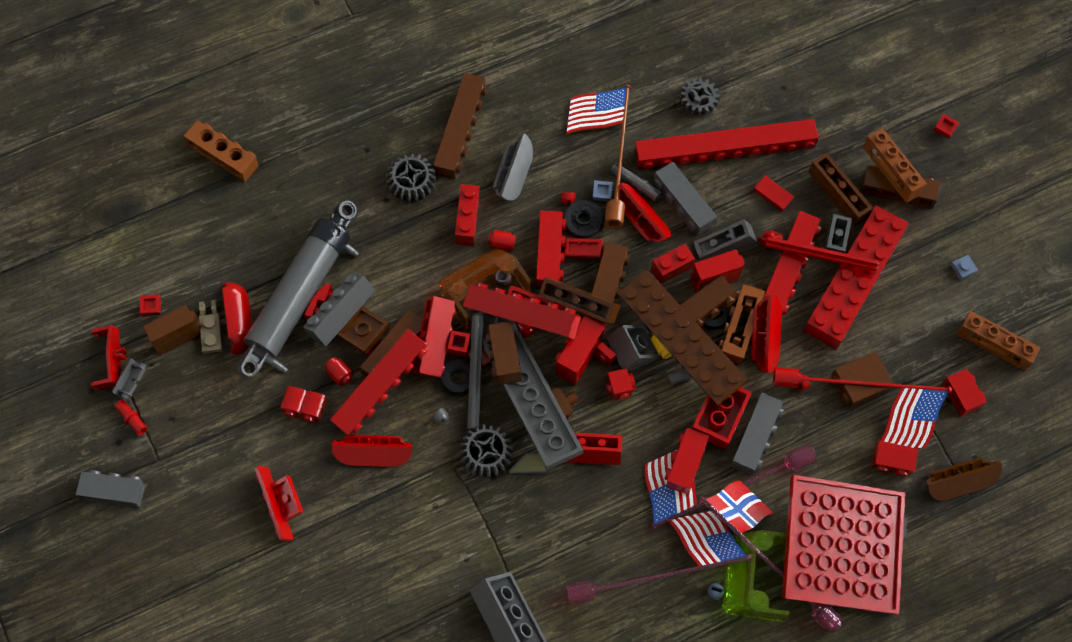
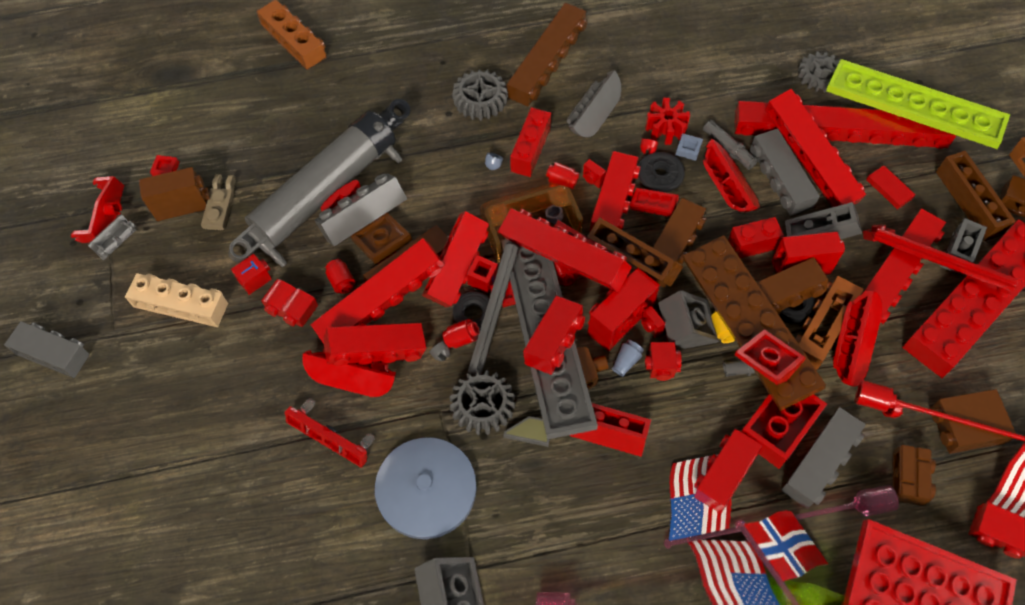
camera: 20 degrees right, 5 degrees down
red pin [114,399,148,436] -> none
red brick [222,282,253,355] -> none
red bracket [255,466,304,541] -> none
reddish brown brick [486,321,522,385] -> none
flag [567,85,631,229] -> none
none -> tan brick [125,273,228,327]
none -> red brick [231,254,272,295]
none -> red piece [285,399,375,468]
none -> red brick [323,323,426,366]
none -> sand blue dish [375,438,476,539]
none -> red brick [443,319,480,348]
none -> sand blue hinge [485,153,503,170]
none -> red brick [523,296,585,375]
none -> red plate [583,159,606,188]
none -> sand blue cone [612,340,644,377]
none -> red gear [645,98,690,145]
none -> red slope [735,329,806,385]
none -> red brick [765,89,866,208]
none -> lime plate [826,59,1010,149]
none -> reddish brown brick [893,445,936,506]

